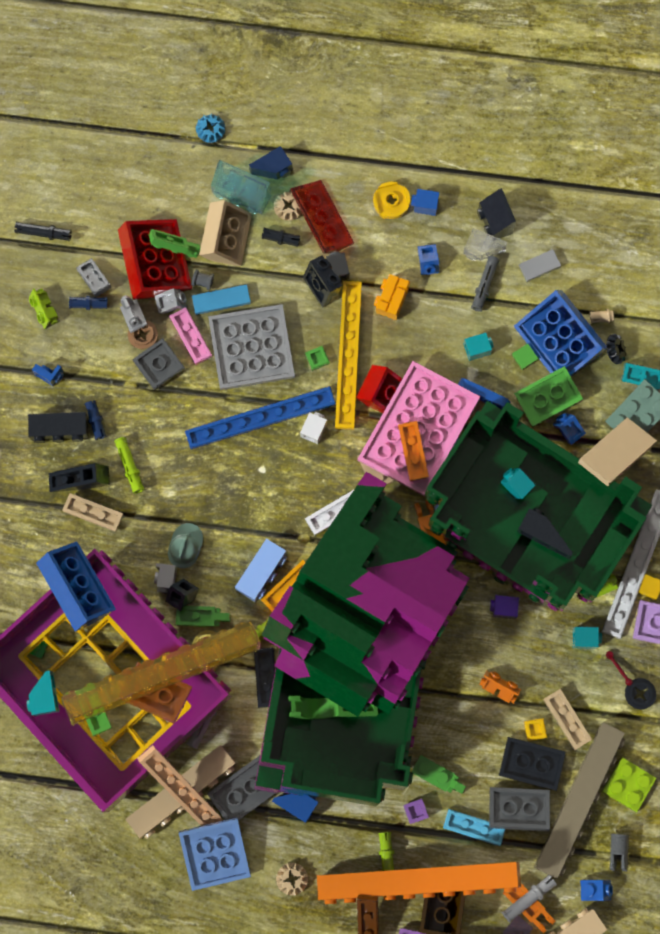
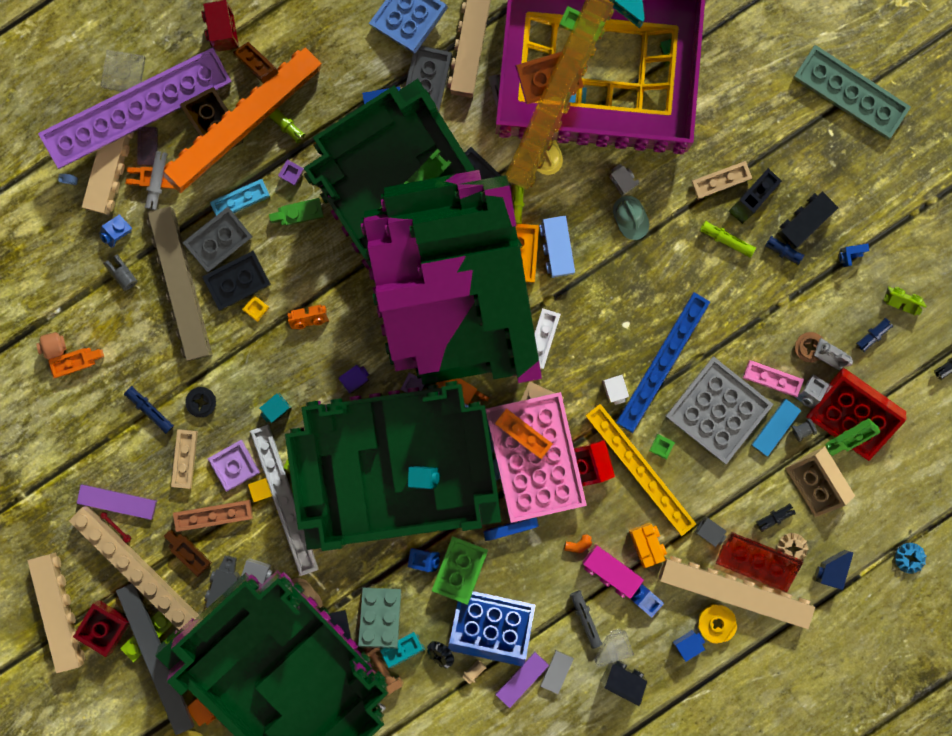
camera: 135 degrees right, 10 degrees up
blue slope [36,542,116,632] -> none
plate [76,258,111,297] -> none
dark grey plate [132,338,185,391] -> none
light nougat plate [137,745,223,826] -> none
black brick [165,579,199,611] -> none
bright green hinge [176,606,231,627] -> none
clear light blue slope [211,160,272,215] -> none
tan gear [276,863,308,895] -> none
black plate [303,255,343,308] -> none
teal brick [463,333,494,361] -> none
bright green tile [512,344,538,370] -> none
black slope [517,508,573,559] -> none
tan plate [543,689,592,750] -> none
tan tile [578,417,657,487] -> none
lime plate [601,757,656,813] -> none
dark red hinge [606,651,633,686] -> none
none -> medium lavender plate [401,373,424,393]
none -> medium lavender tile [496,652,549,708]
none -> orange arm [564,535,592,553]
none -> dark pink brick [582,544,644,599]
none -> tan brick [658,556,815,629]

